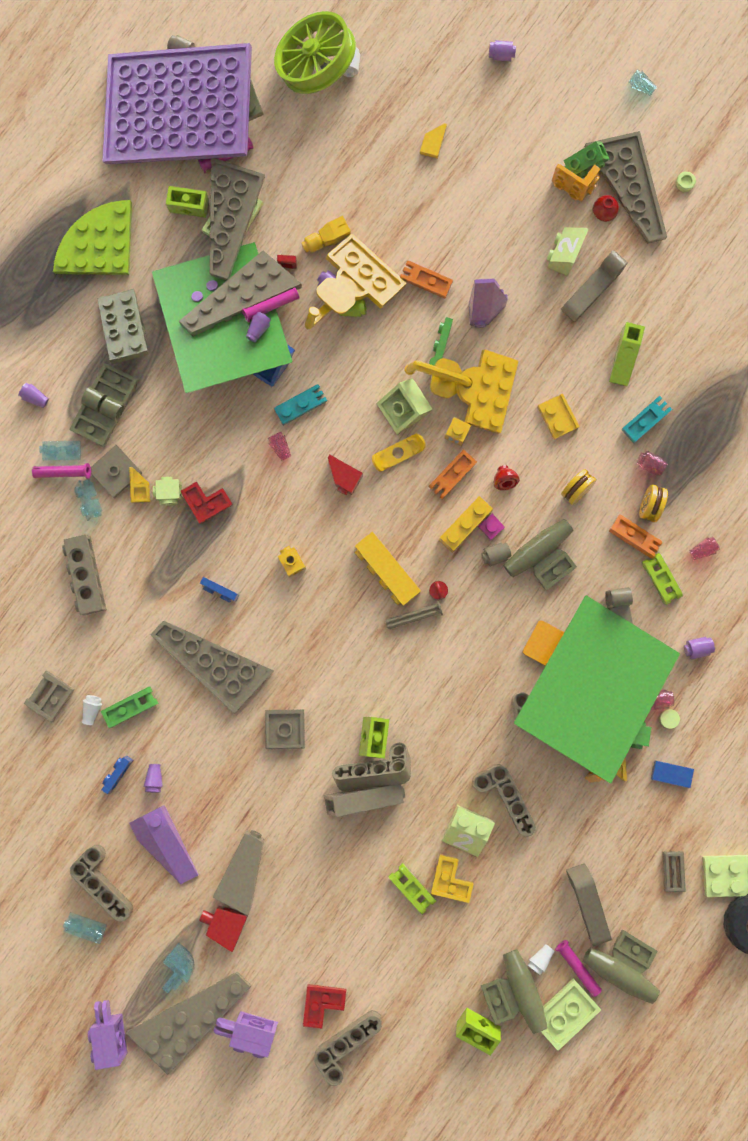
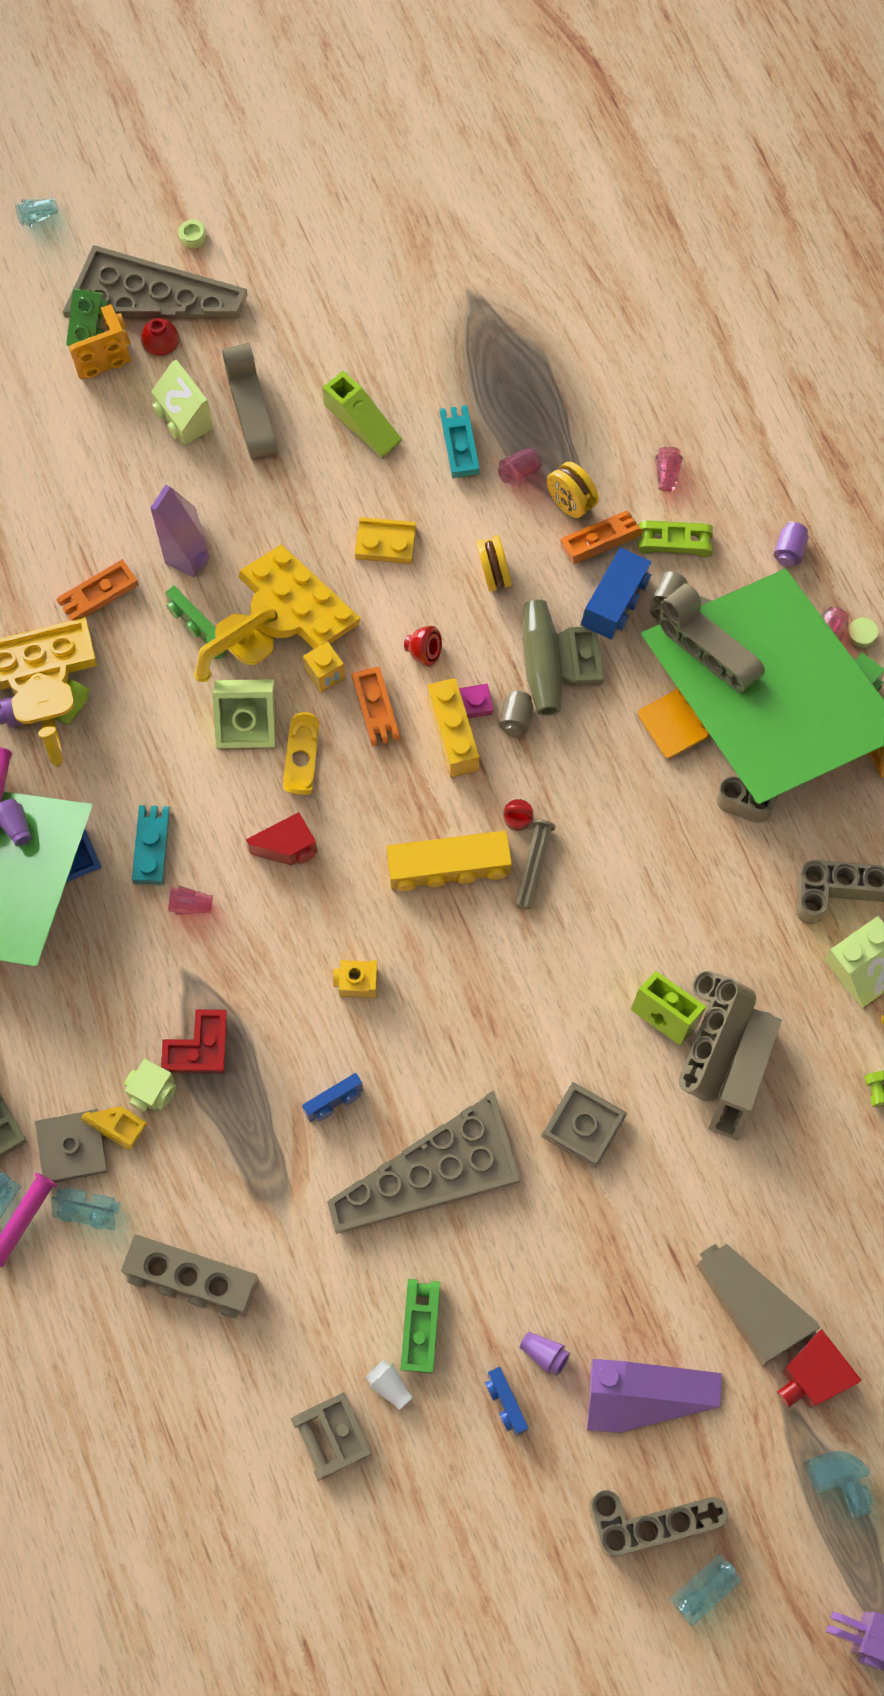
camera: 60 degrees left, 15 degrees down
none -> blue brick [580,547,652,640]
none -> dark tan beam [660,584,765,693]

